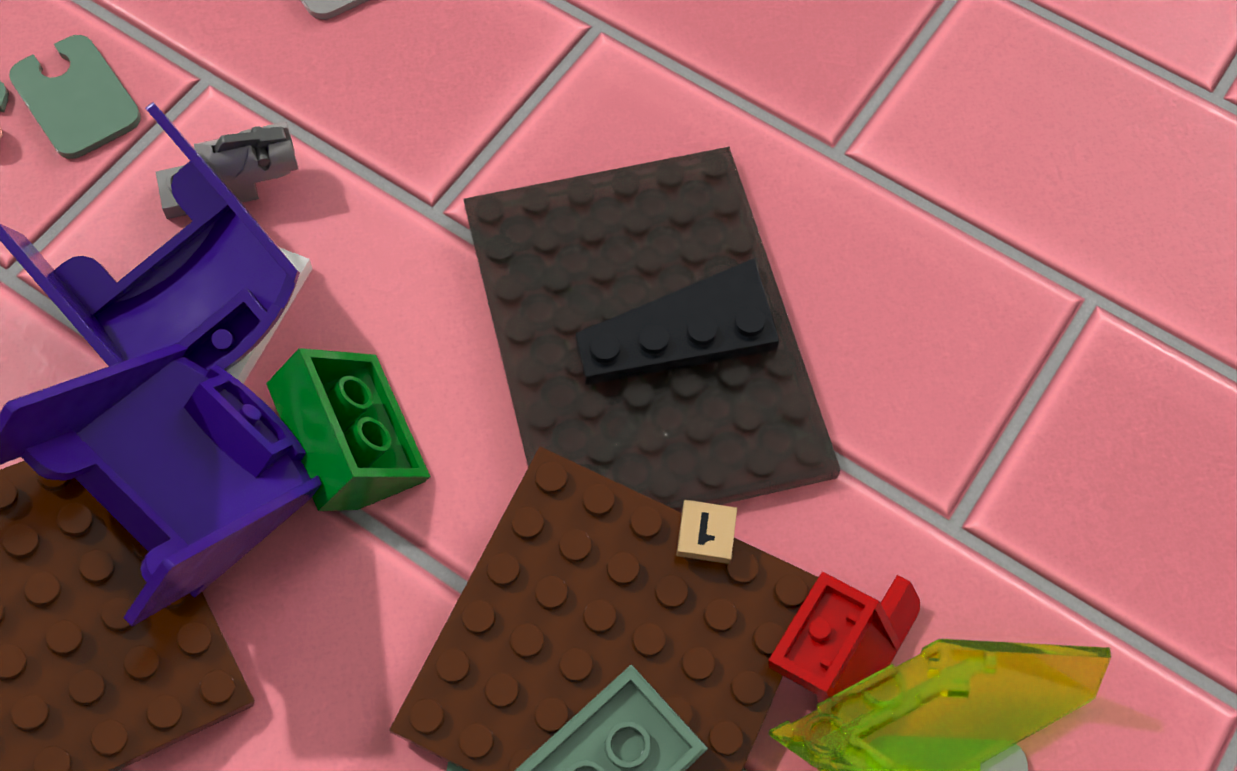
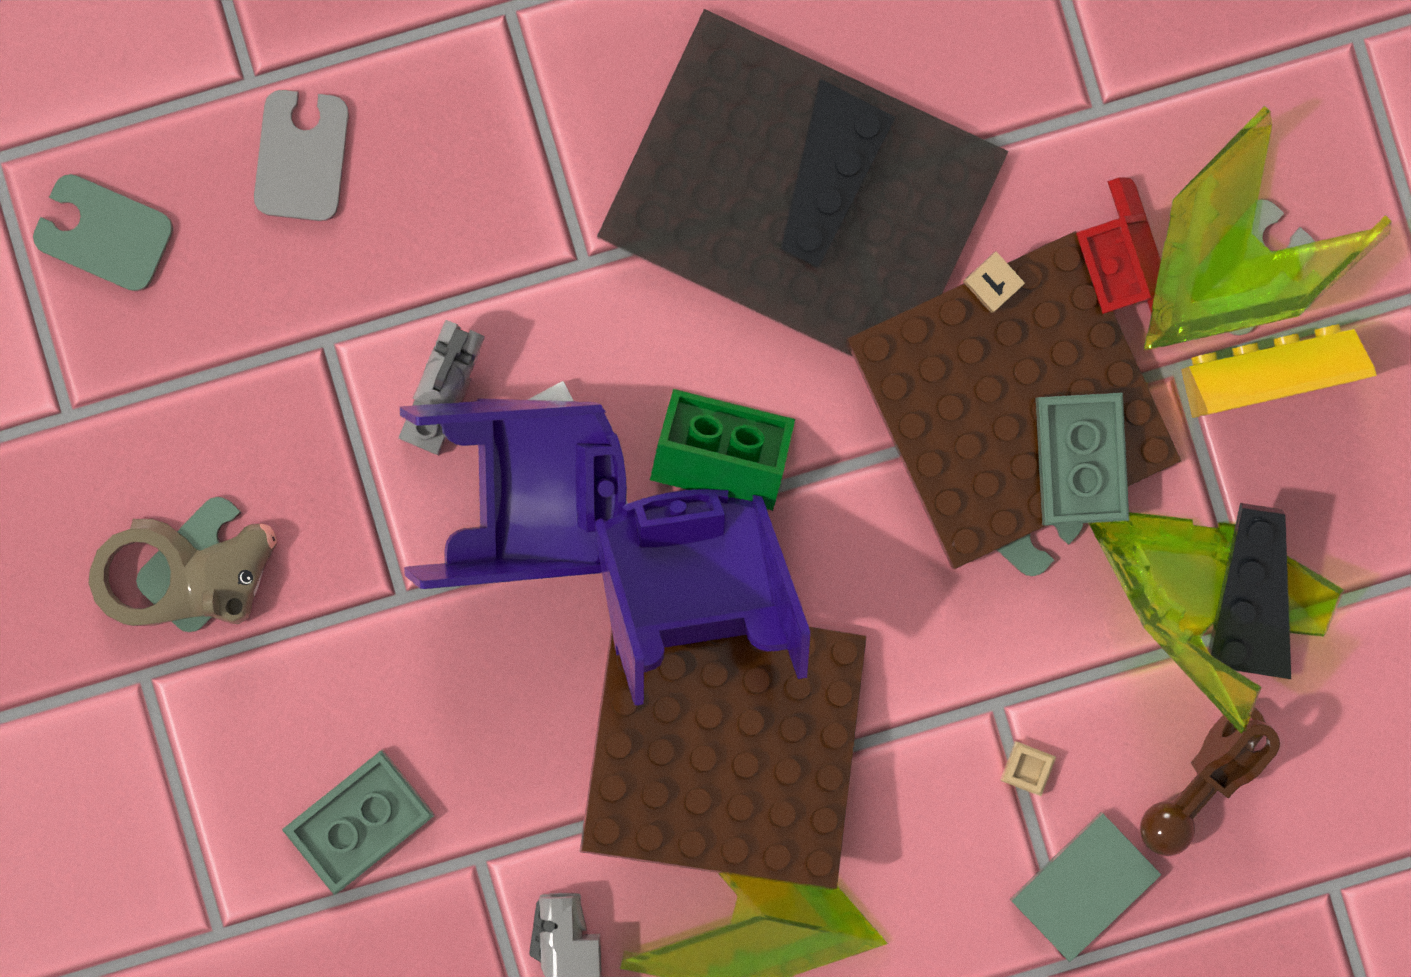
camera: 50 degrees left, 25 degrees up
sand green piece [9,35,141,159] -> none

